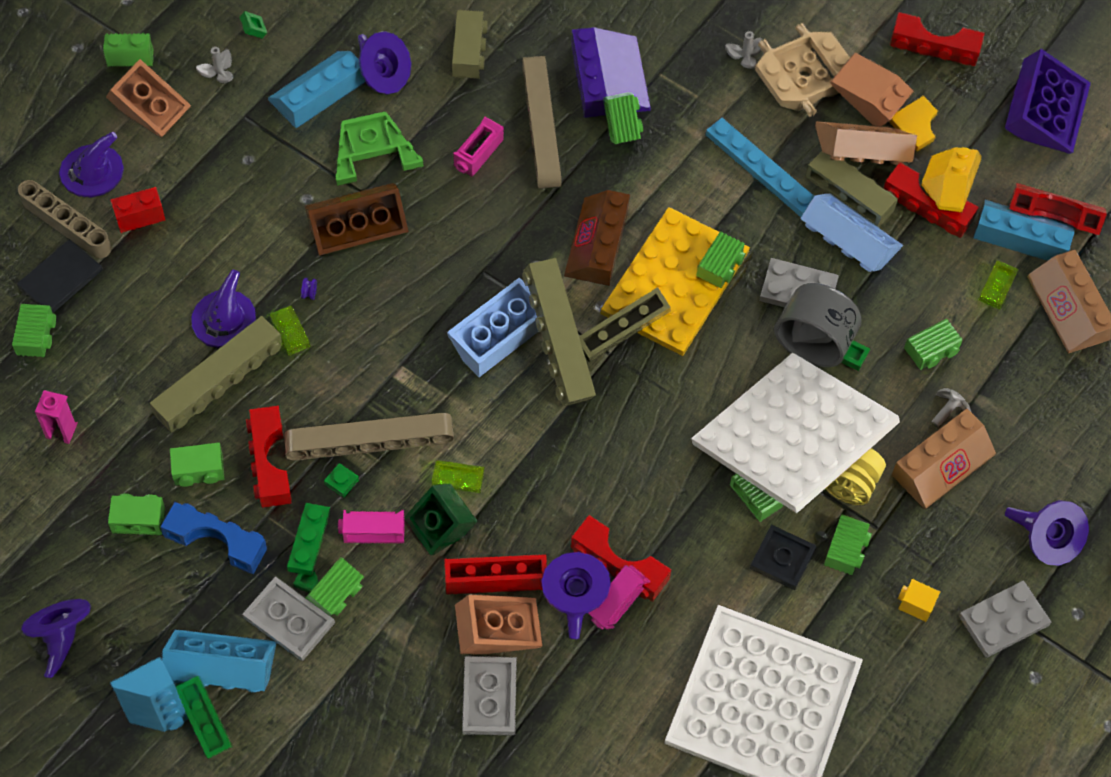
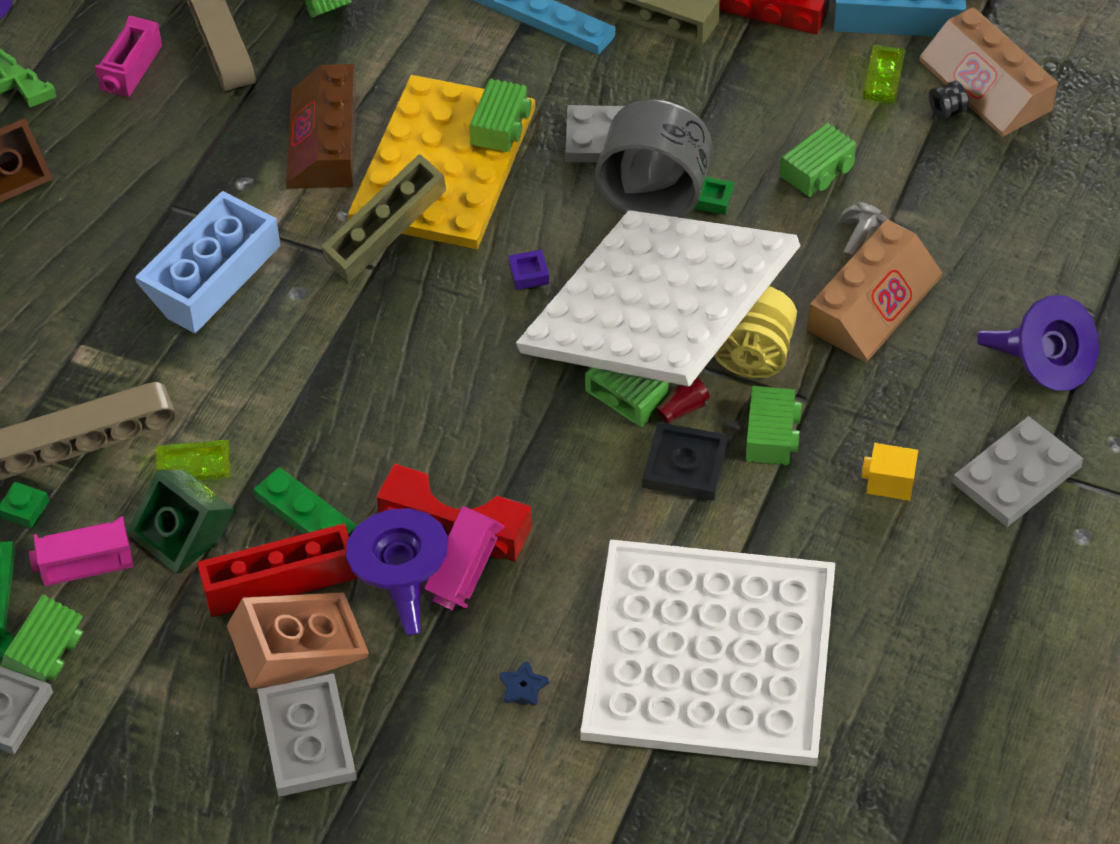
camera: 10 degrees left, 10 degrees down
olive brick [522,258,596,406] -> none
light blue slope [800,193,903,272] -> none
none -> green plate [253,467,357,537]
none -> dark blue plate [499,661,549,706]
none -> dark purple plate [508,250,550,290]
none -> dark red cone [655,377,710,424]
none -> black wheel [929,80,969,120]

